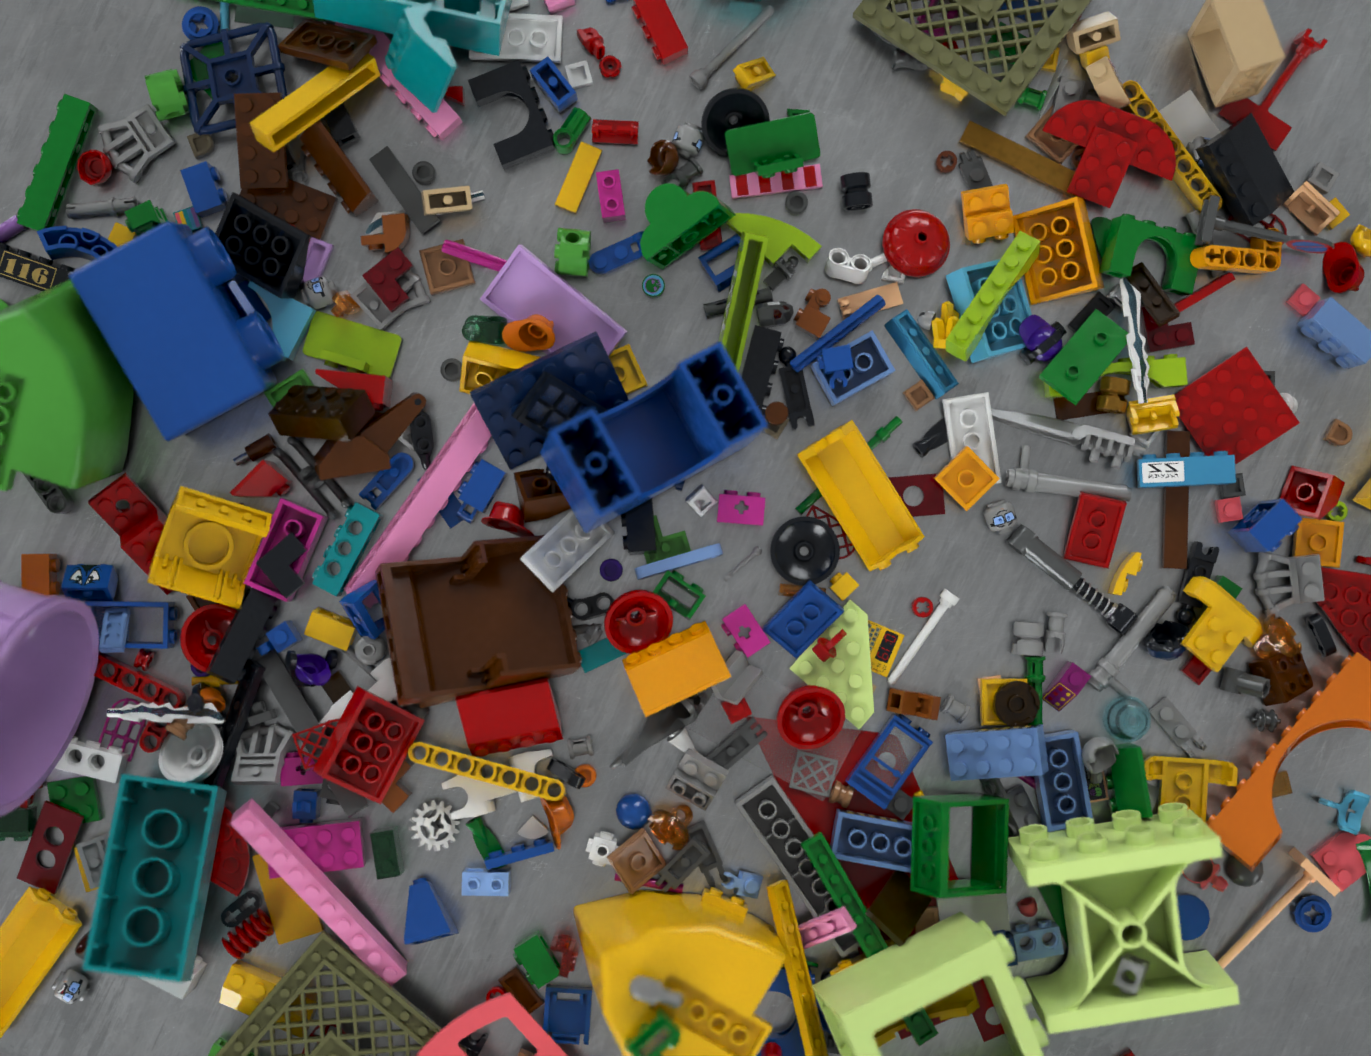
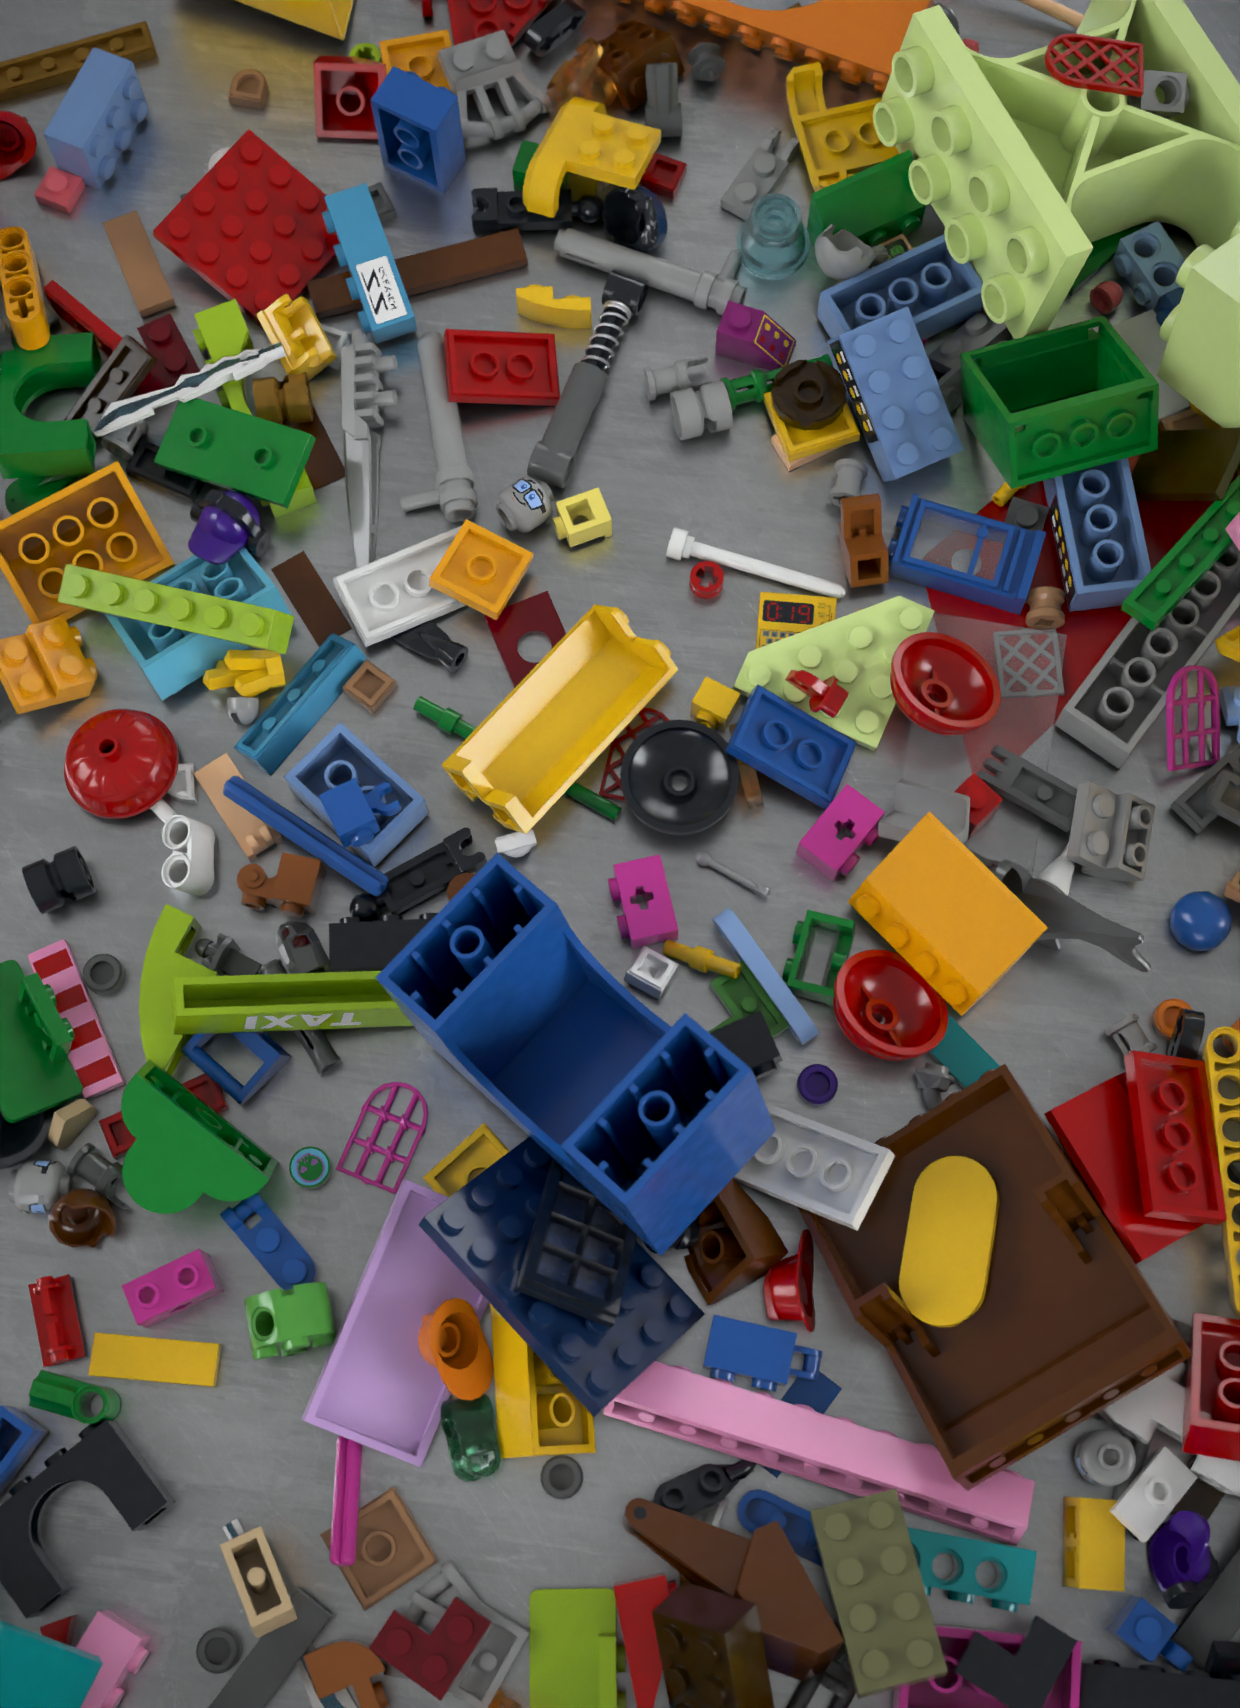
camera: 105 degrees left, 15 degrees down
blue tile [339,580,385,640] -> none
black beam [567,592,614,621] -> none
clear orange tile [648,805,693,850] -> none
coral plate [1214,497,1243,523] -> none
none -> tan tile [48,1099,96,1150]
none -> medium nougat tile [103,210,176,318]
none -> reddish brown sticker [271,551,352,647]
none -> dark pink window [336,1082,429,1195]
none -> white tile [495,829,537,858]
none -> light yellow brick [552,487,612,547]
none -> yellow bar [663,940,741,979]
none -> olive brick [810,1489,948,1699]
none -> yellow tile [899,1156,1000,1327]
none -> red window [1044,34,1144,97]
none -> white plate [1109,1446,1198,1543]
none -> red plate [1124,1050,1227,1225]
none -> dark pink window [1166,665,1220,771]

